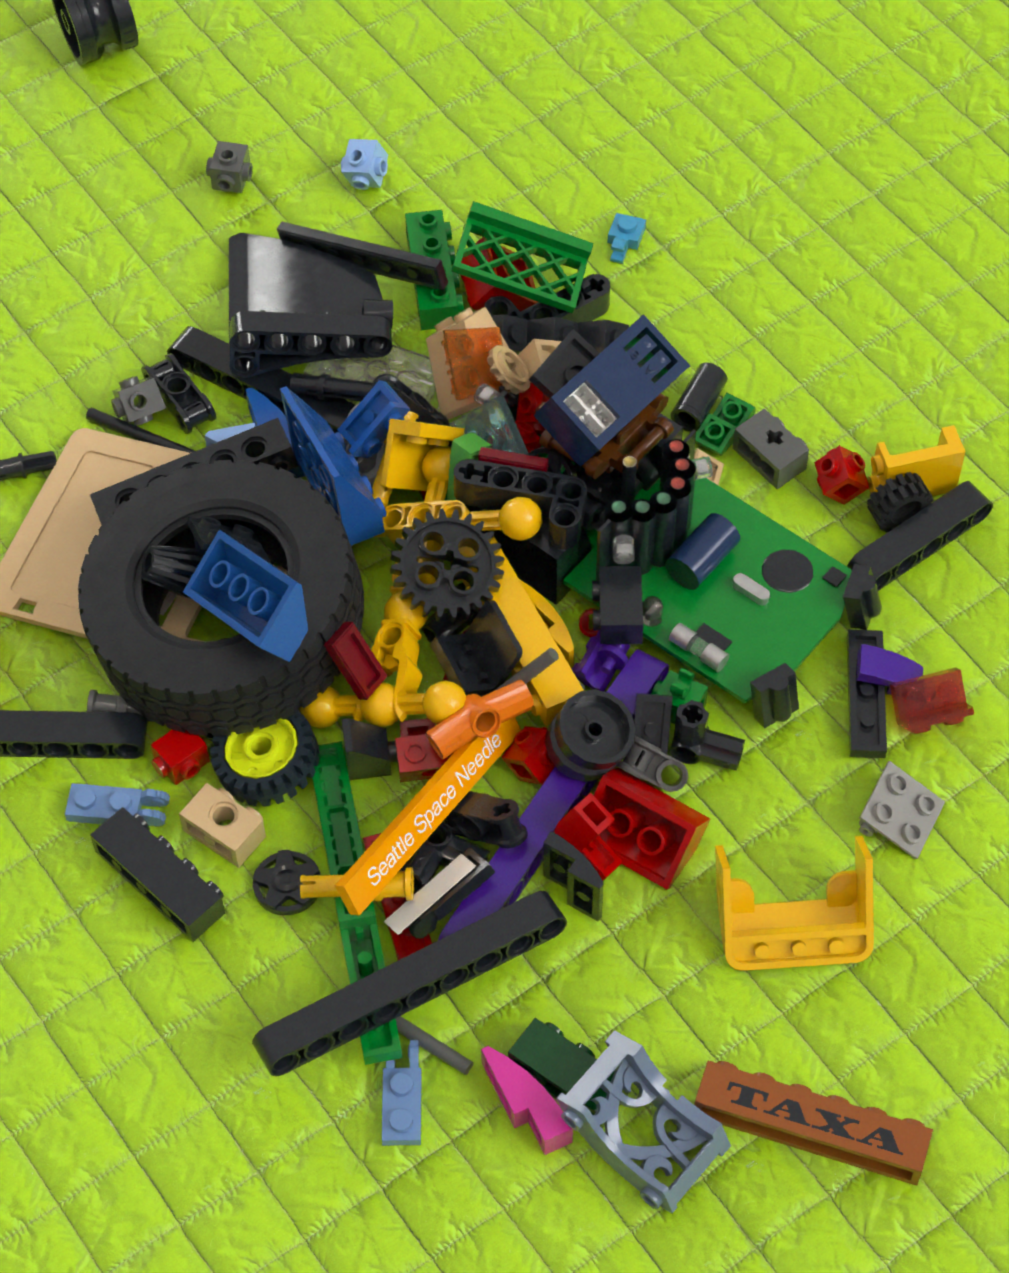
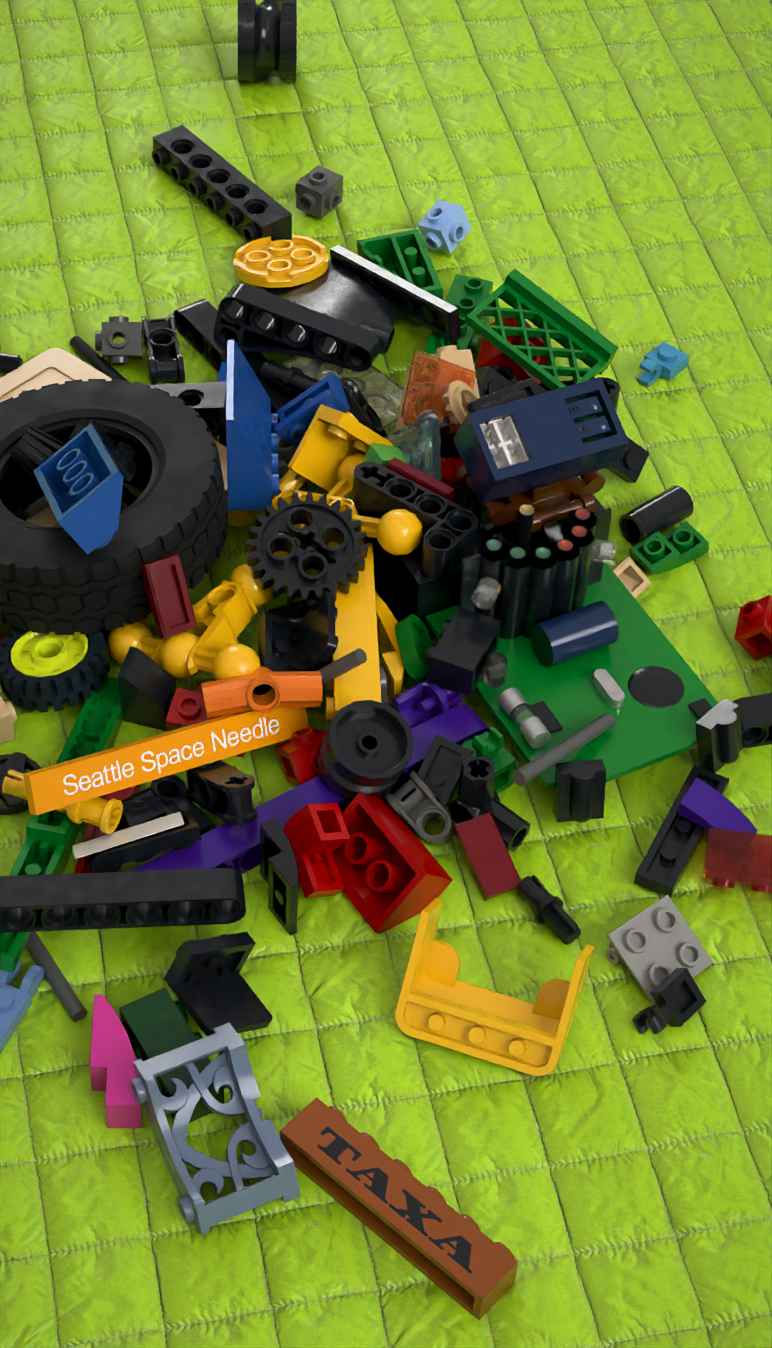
camera: 20 degrees right, 10 degrees down
dark grey brick [733,409,809,489] -> none
none -> black brick [152,125,292,243]
none -> black bracket [164,932,273,1036]
none -> yellow tile [233,235,329,288]
none -> green wedge [357,229,443,324]
none -> green beam [395,614,432,682]
none -> dark red tile [452,812,521,901]
none -> dark grey bar [512,713,615,786]
none -> black axle [516,875,581,945]
none -> black plate [632,968,706,1034]

